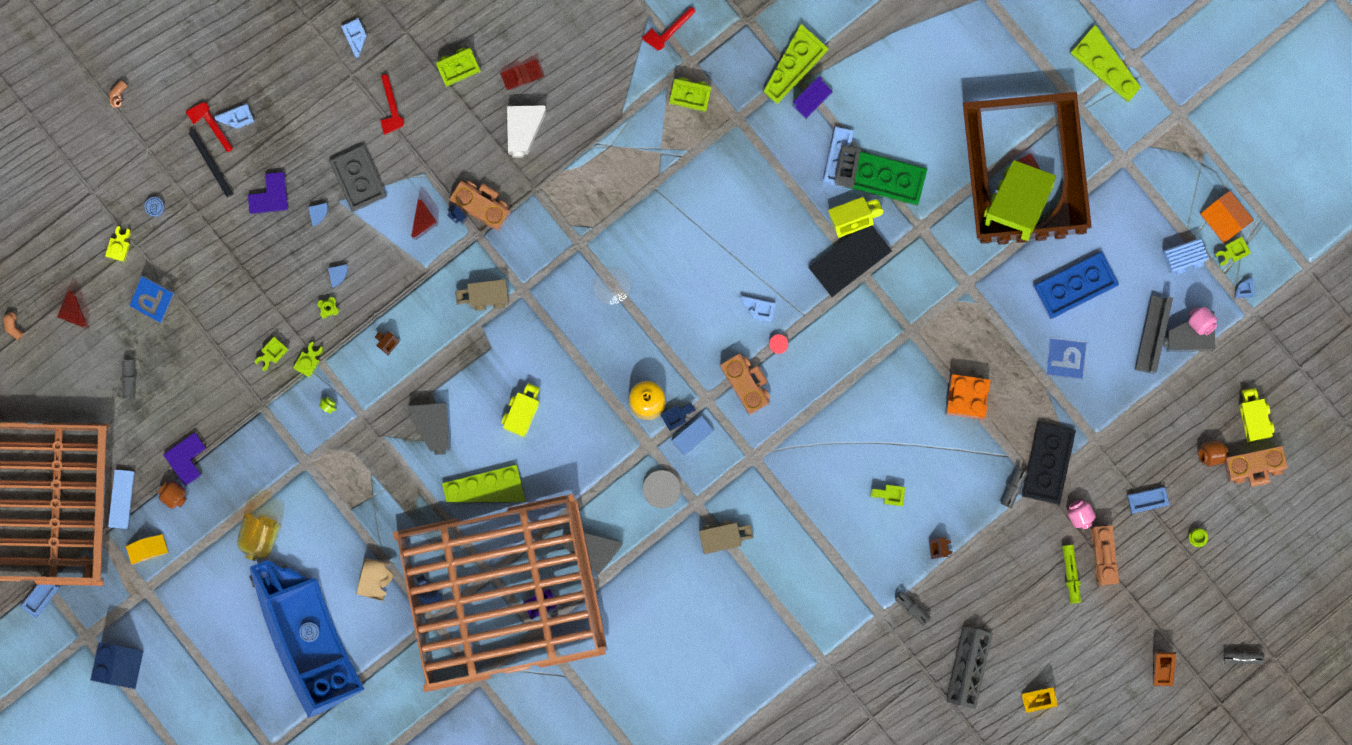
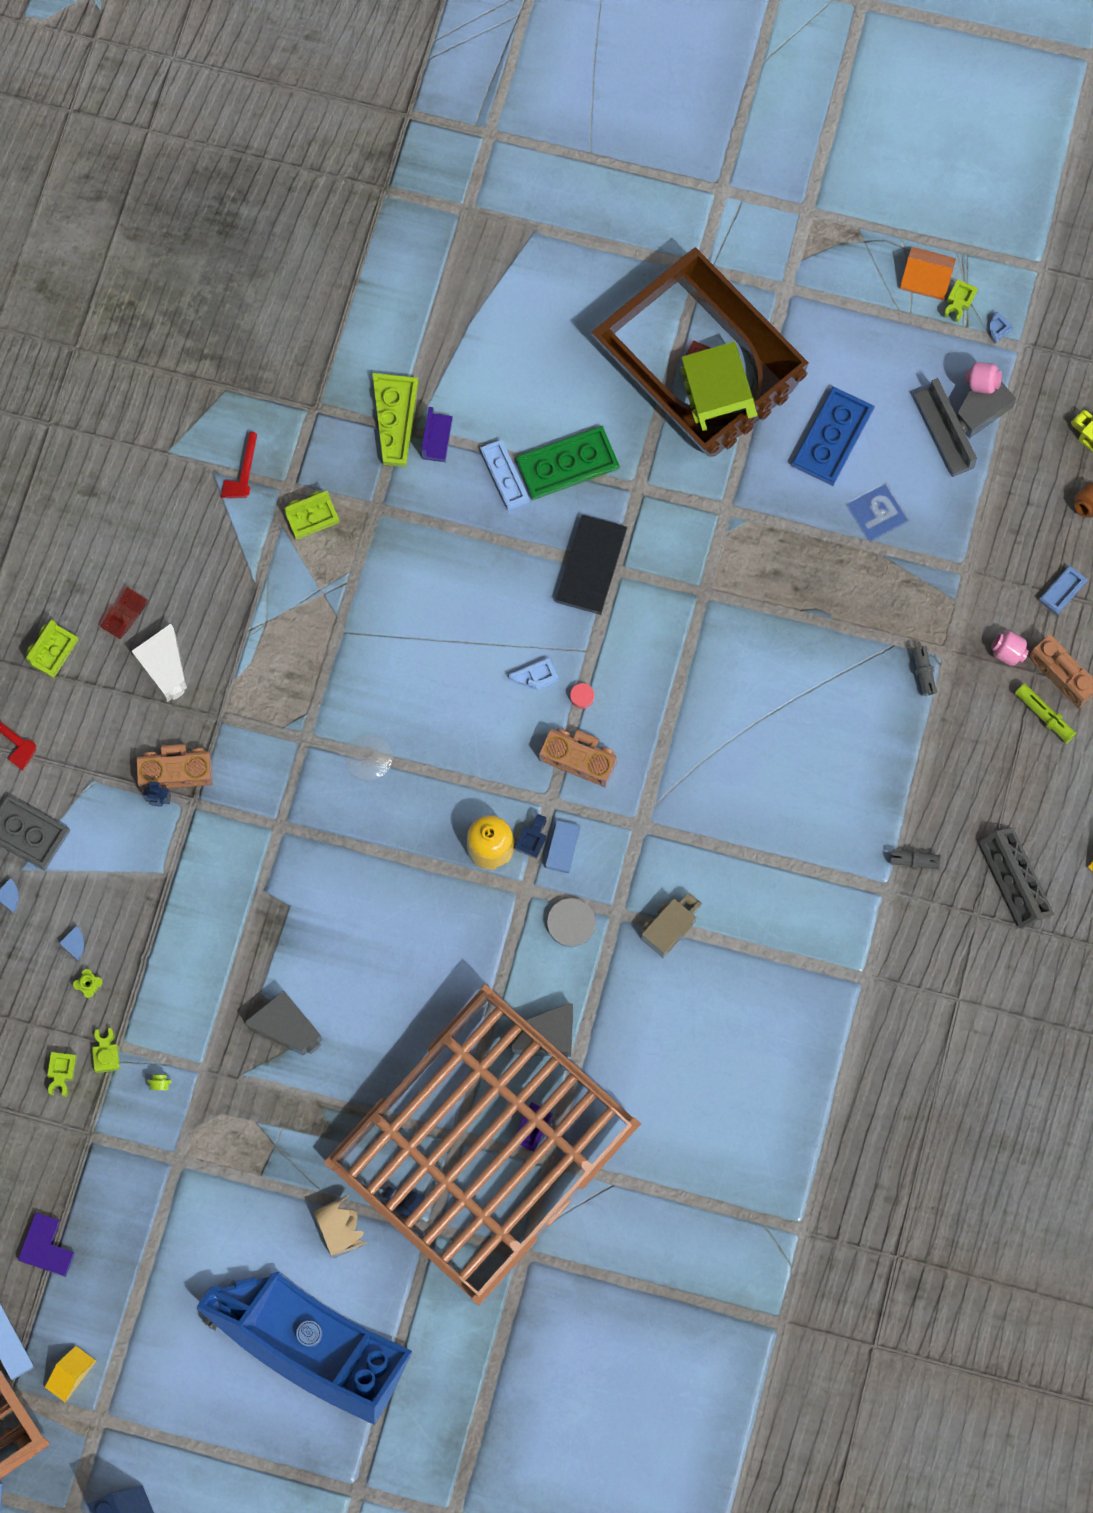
camera: 35 degrees left, 10 degrees down
dark orange head [158,480,187,509] -> none
clear yellow cylinder [237,513,282,561] -> none
reddish brown tile [375,331,400,356] -> none
clear red slope [411,199,438,240] -> none
lime wing [442,465,526,503] -> none
dark tan brick [455,279,509,311] -> none
neon yellow brick [501,383,540,438] -> none
neon yellow brick [828,197,884,238] -> none
dark grey slope [835,145,861,188] -> none
lime plate [870,485,905,507] -> none
reddish brown tile [929,537,953,559] -> none
orange piece [946,374,991,420] -> none
black tile [1022,422,1076,505] -> none
lime wing [1070,25,1141,103] -> none
light blue brick [1163,238,1209,275] -> none

